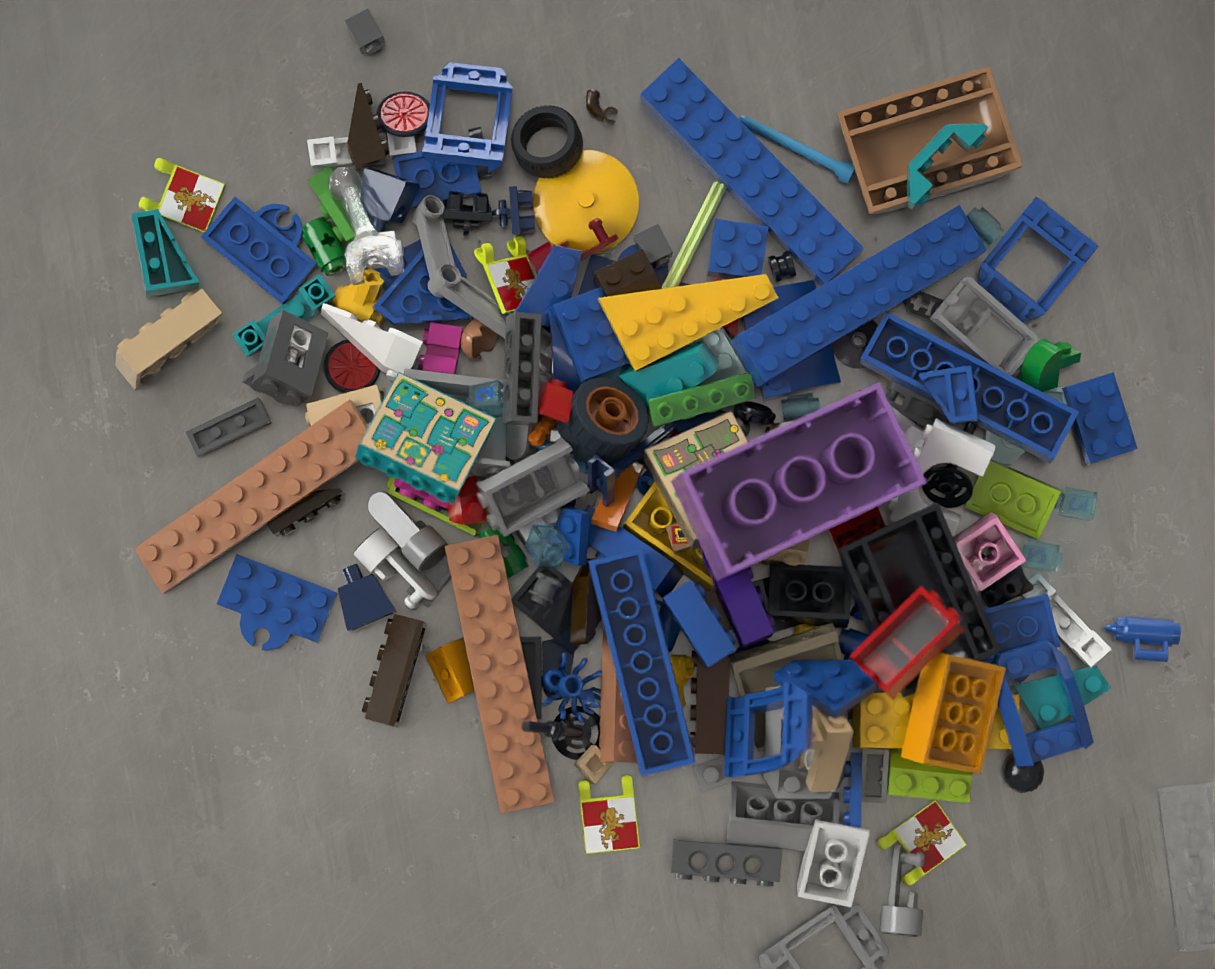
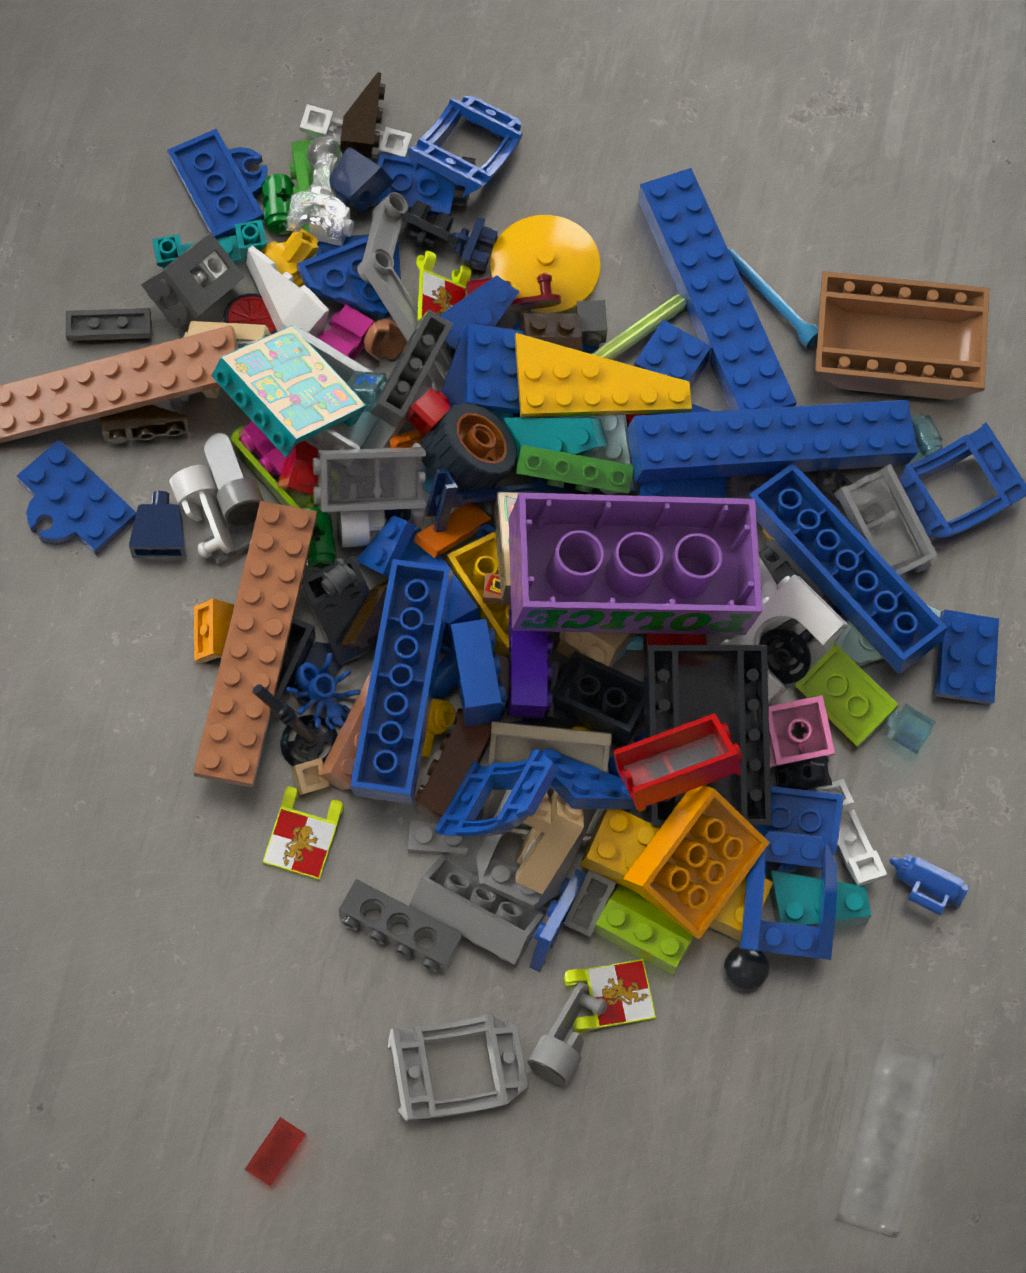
camera: 20 degrees right, 15 degrees down
tan wedge [115,289,222,390] -> none
teal wedge [131,209,200,297] -> none
flag [139,158,225,233] -> none
dark grey brick [345,8,385,54] -> none
dark brown slope [362,614,427,728] -> none
wheel [376,91,430,137] -> none
black tyre [511,105,583,179] -> none
clear light blue brick [524,525,570,567] -> none
dark brown arm [584,89,618,125] -> none
black wheel [768,251,796,282] -> none
white slope [797,820,870,907] -> none
teal slope [907,124,988,209] -> none
blue wing [919,365,979,424] -> none
green brick [1020,339,1081,392] -> none
clear light blue brick [1021,539,1063,573] -> none

